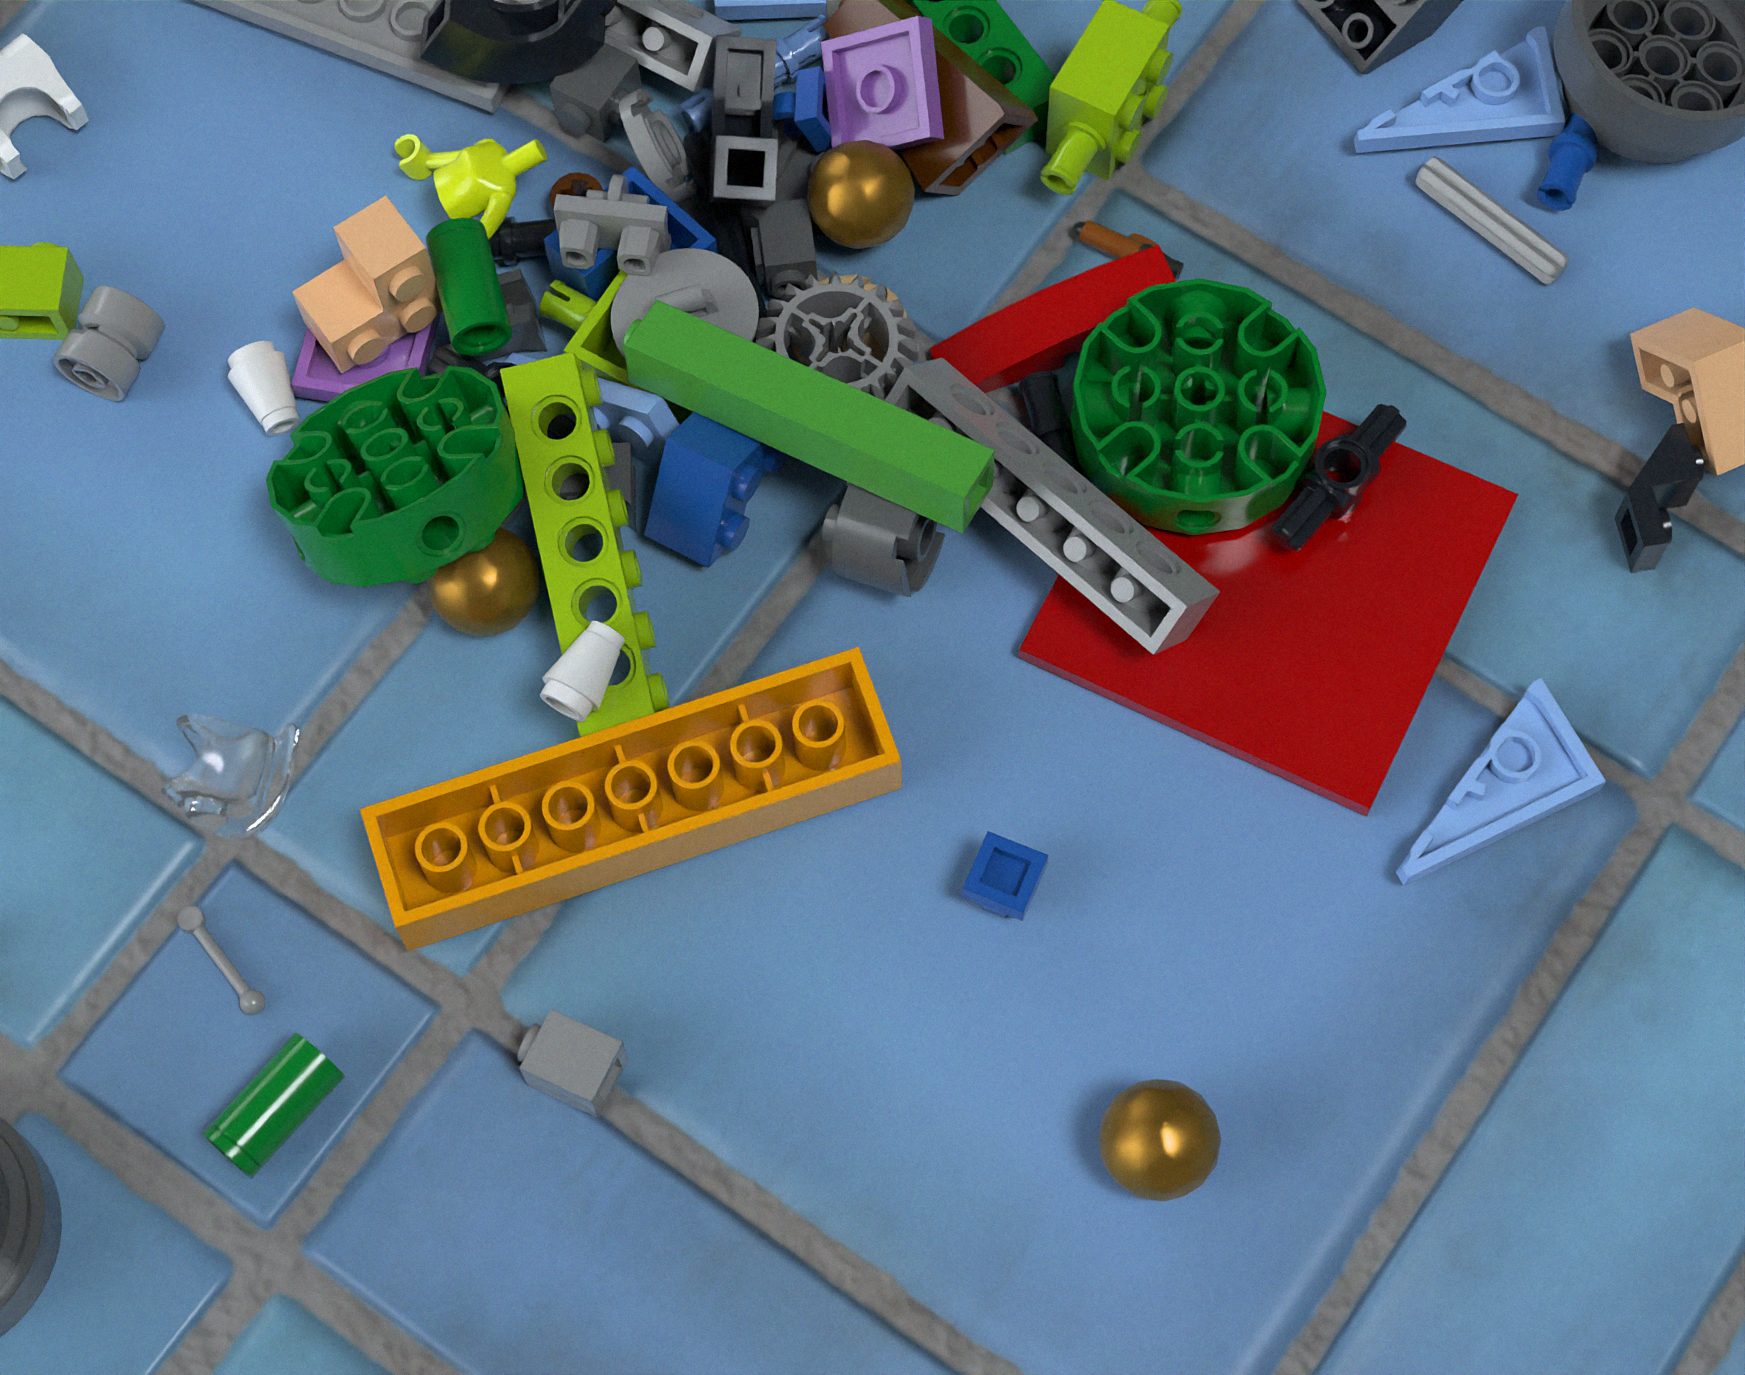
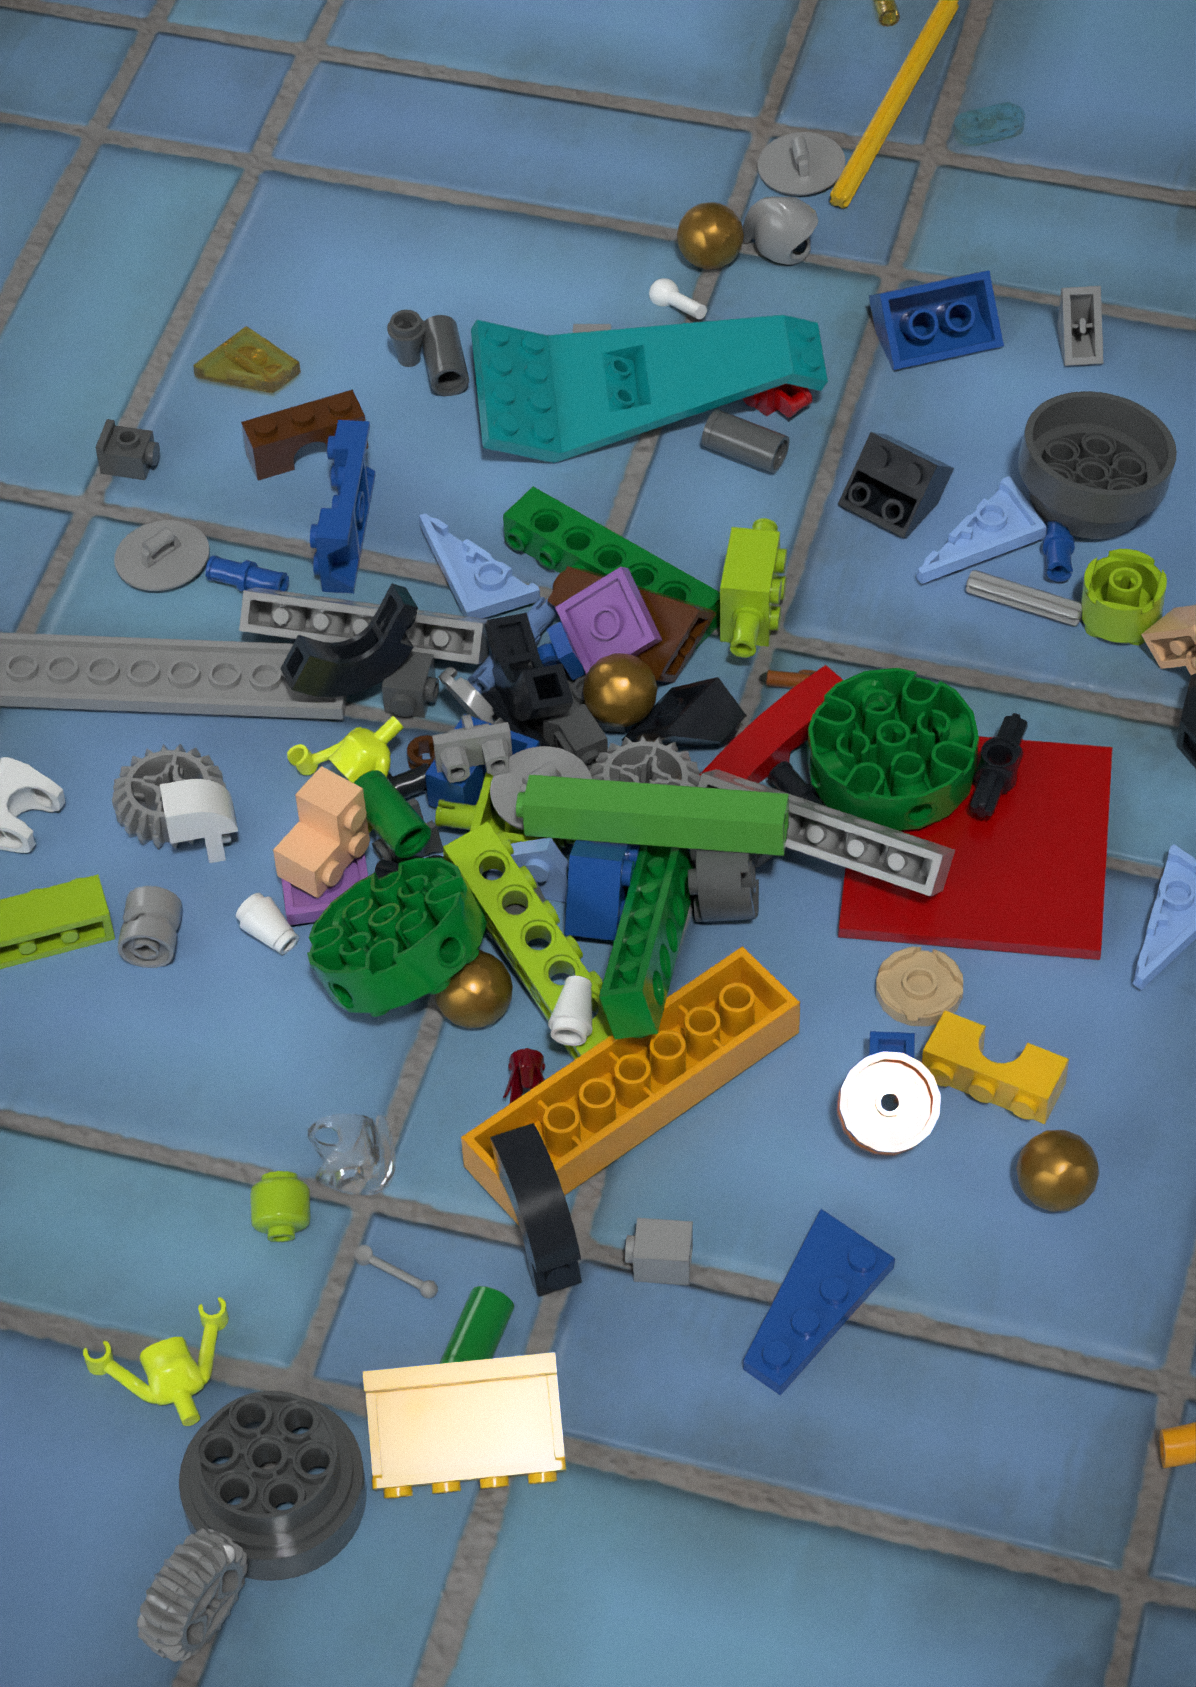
camera: 20 degrees left, 15 degrees down
none -> light grey gear [112,744,226,850]
none -> white brick [159,779,238,863]
none -> lime head [250,1171,311,1242]
none -> panel [363,1352,566,1499]
none -> black arch [490,1123,582,1297]
none -> dark red piece [503,1048,546,1103]
none -> green brick [599,845,695,1039]
none -> black slope [621,677,747,747]
none -> blue wing [743,1209,895,1396]
none -> wheel [837,1052,940,1156]
none -> tan tile [876,947,963,1026]
none -> yellow arch [922,1010,1069,1124]
none -> lime brick [1081,549,1167,645]

